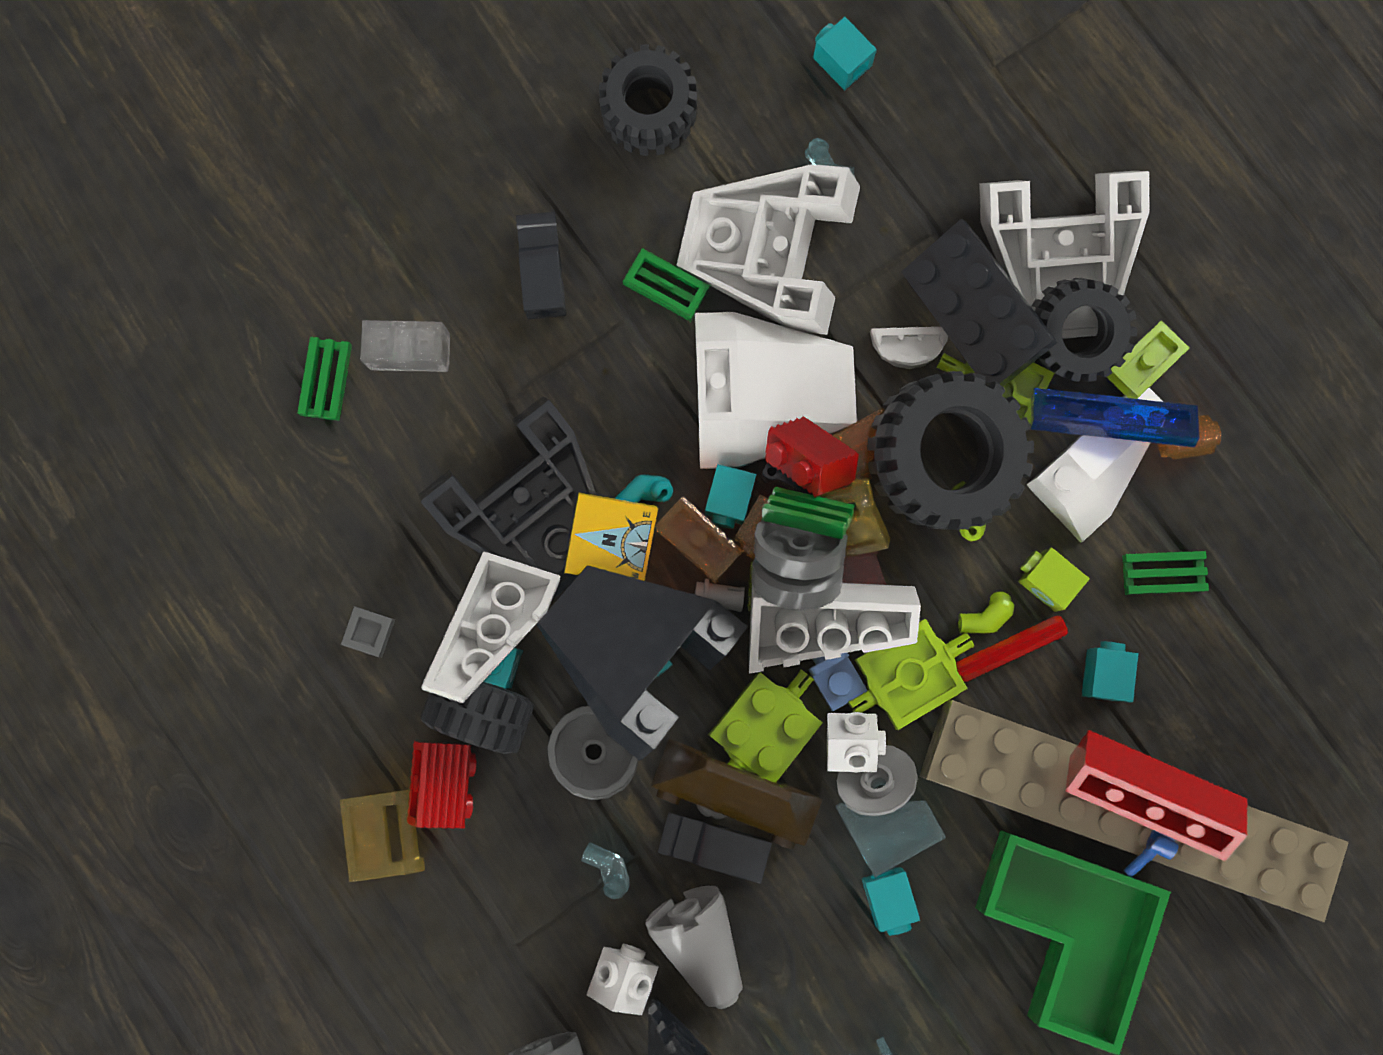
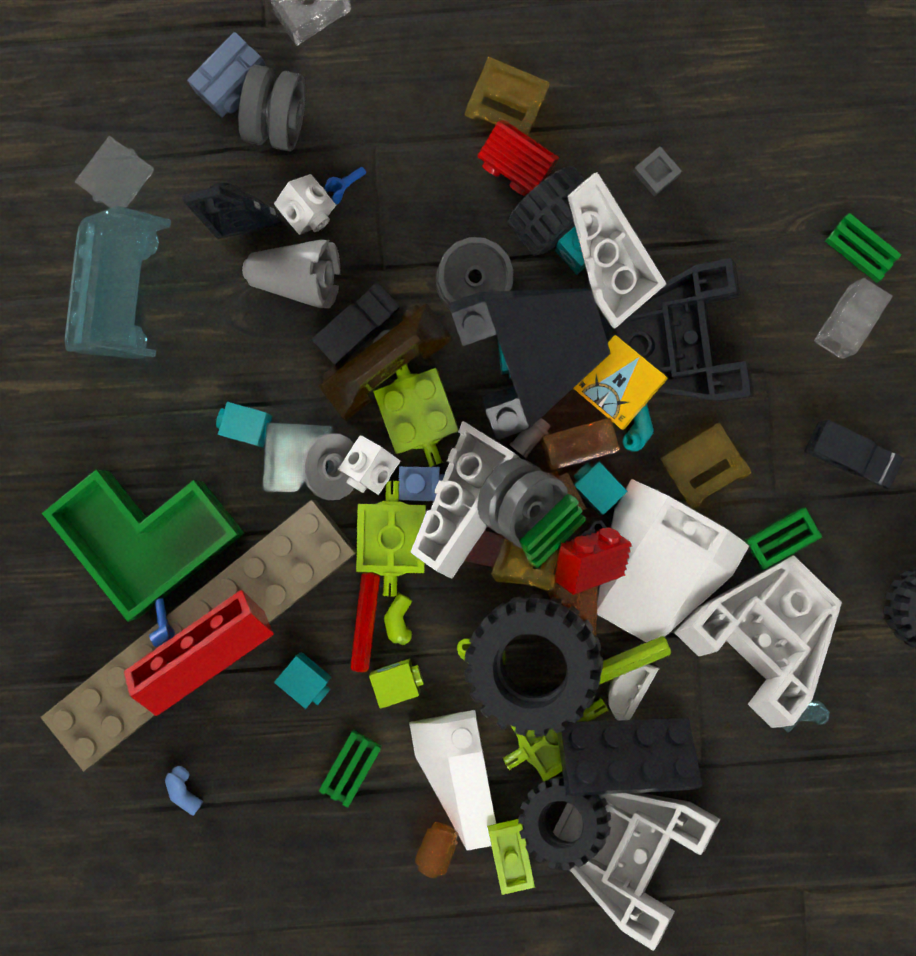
camera: 125 degrees right, 5 degrees up
clear light blue arm [581,842,630,899] -> none
teal brick [813,17,877,90] -> none
clear blue plate [1031,388,1200,447] -> none
none -> medium blue arm [165,766,203,816]
none -> blue hand [324,167,366,204]
none -> lime axle [599,636,671,685]
none -> clear yellow plate [660,423,751,509]

